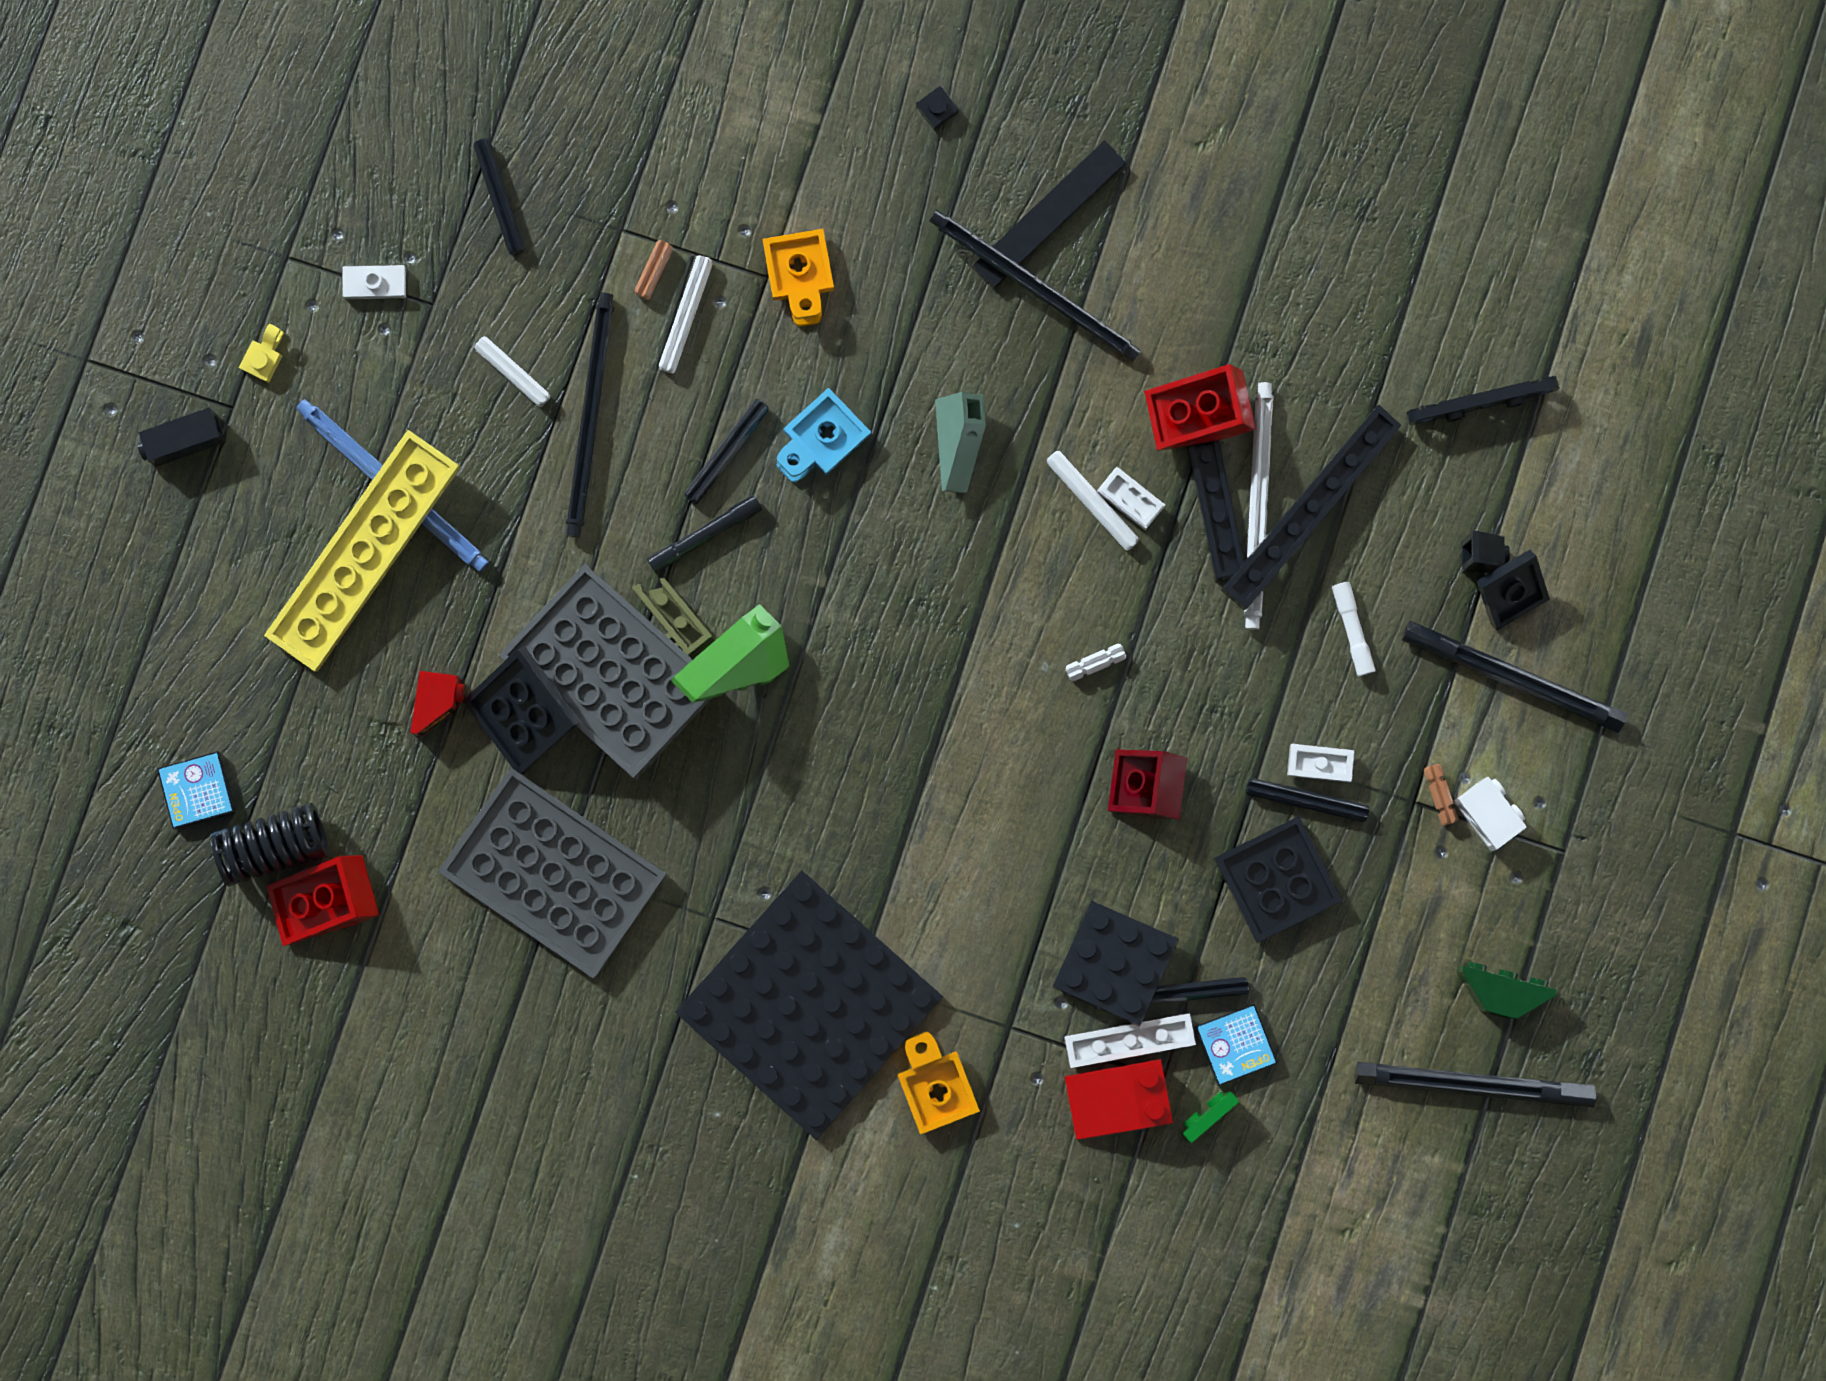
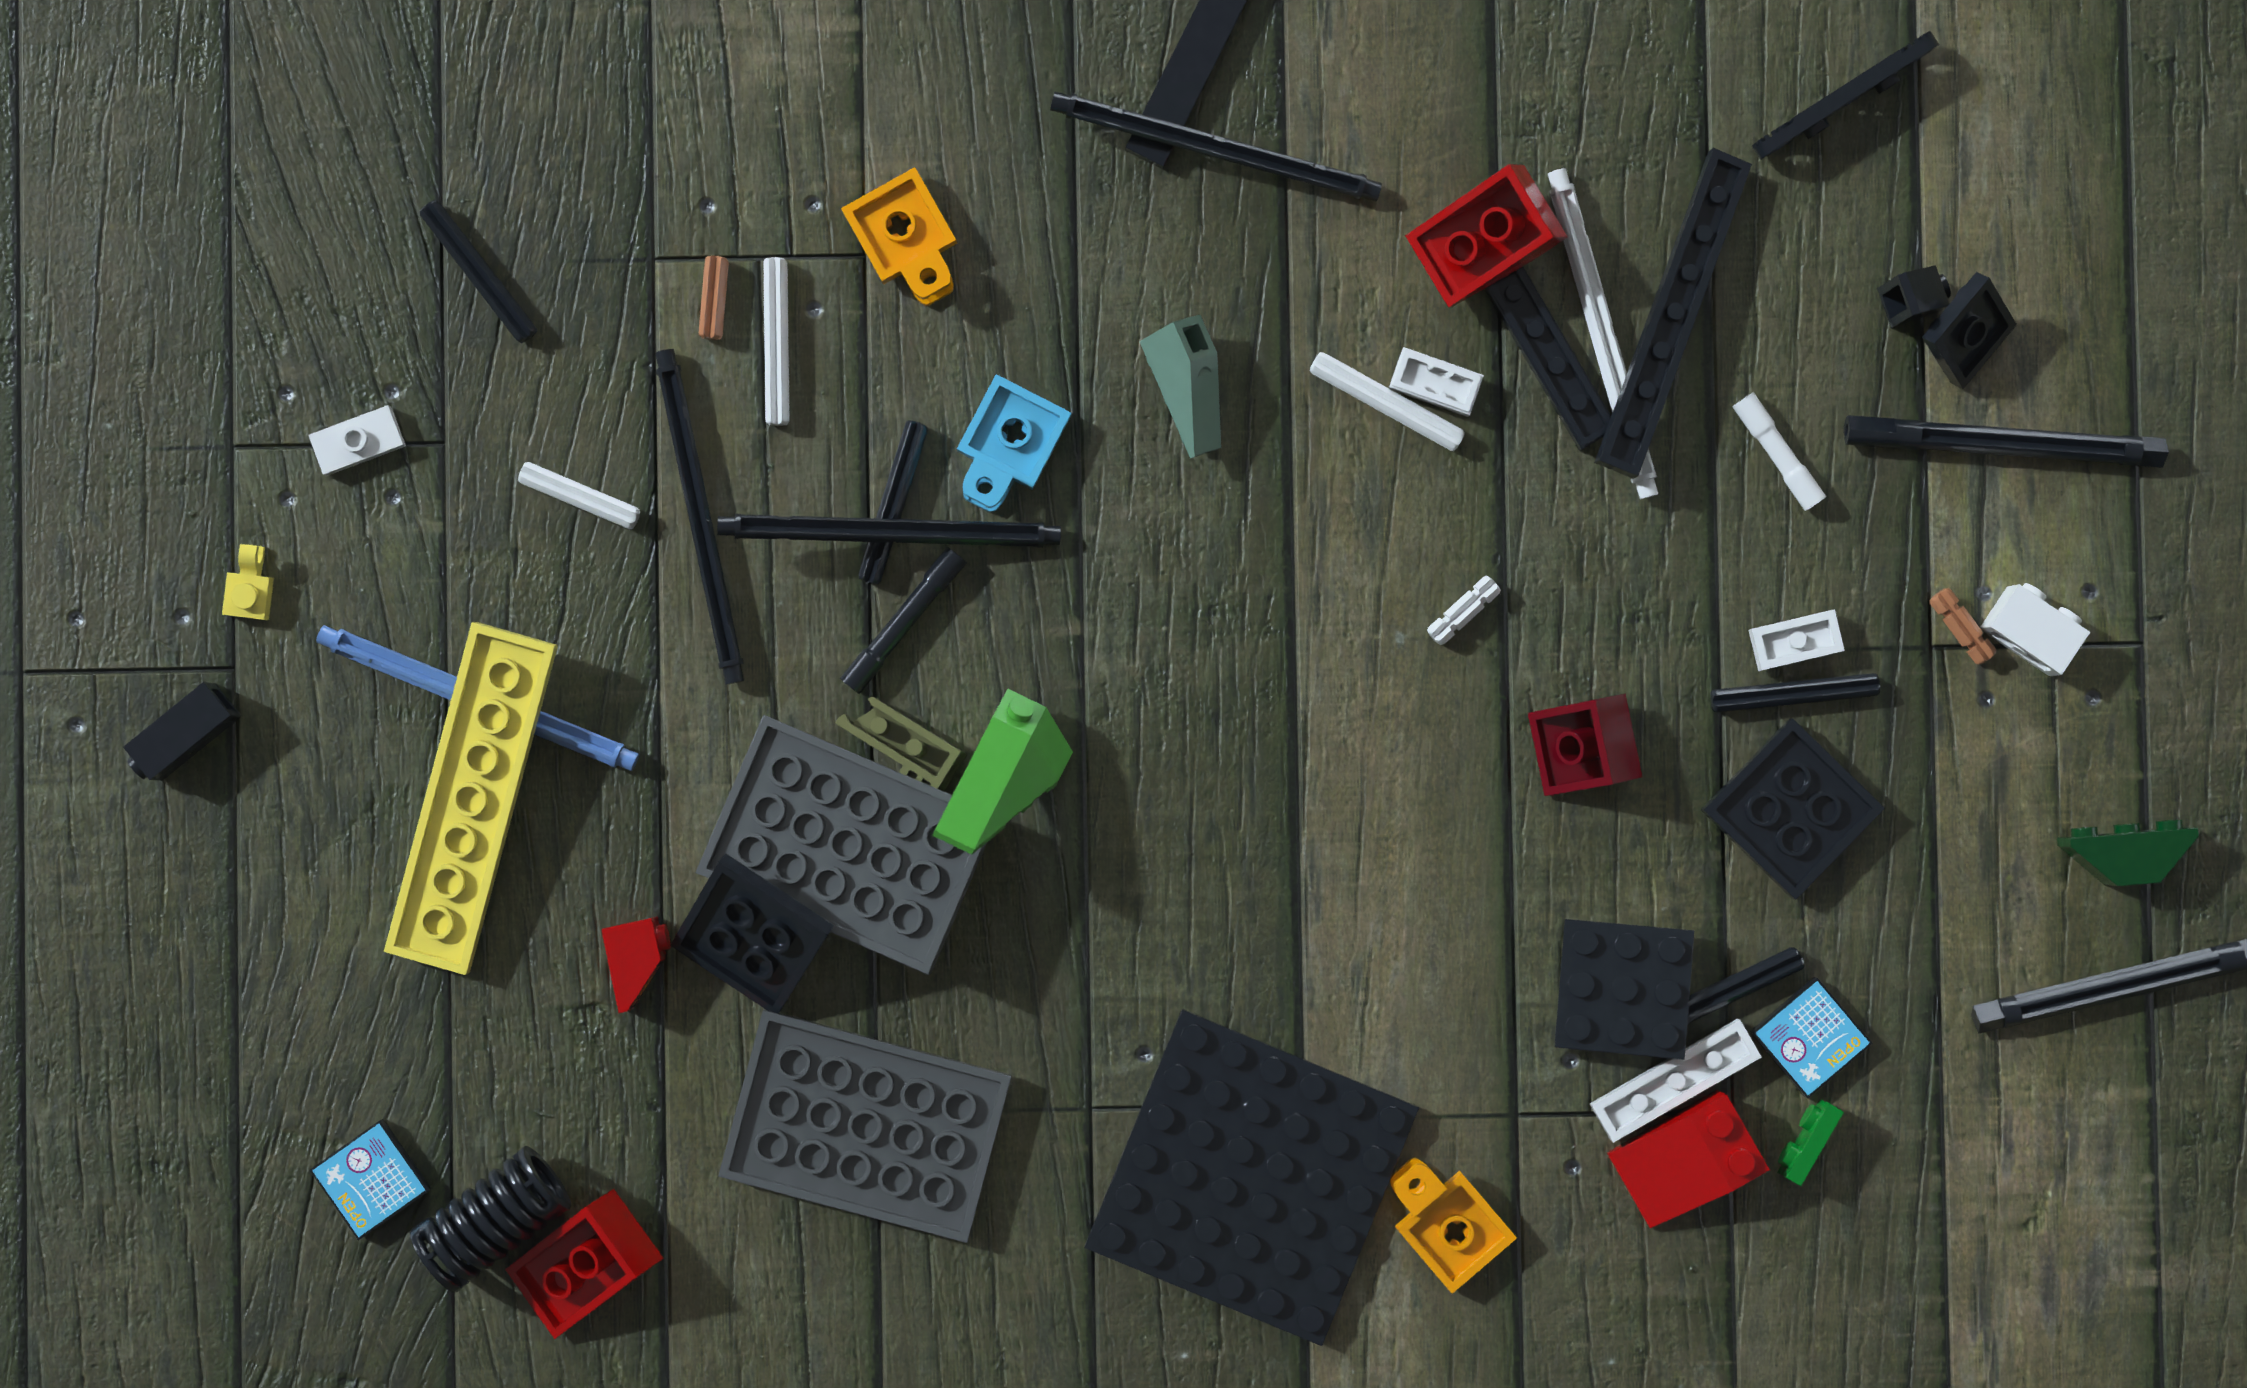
camera: 20 degrees left, 5 degrees up
none -> black piece [717,514,1061,548]

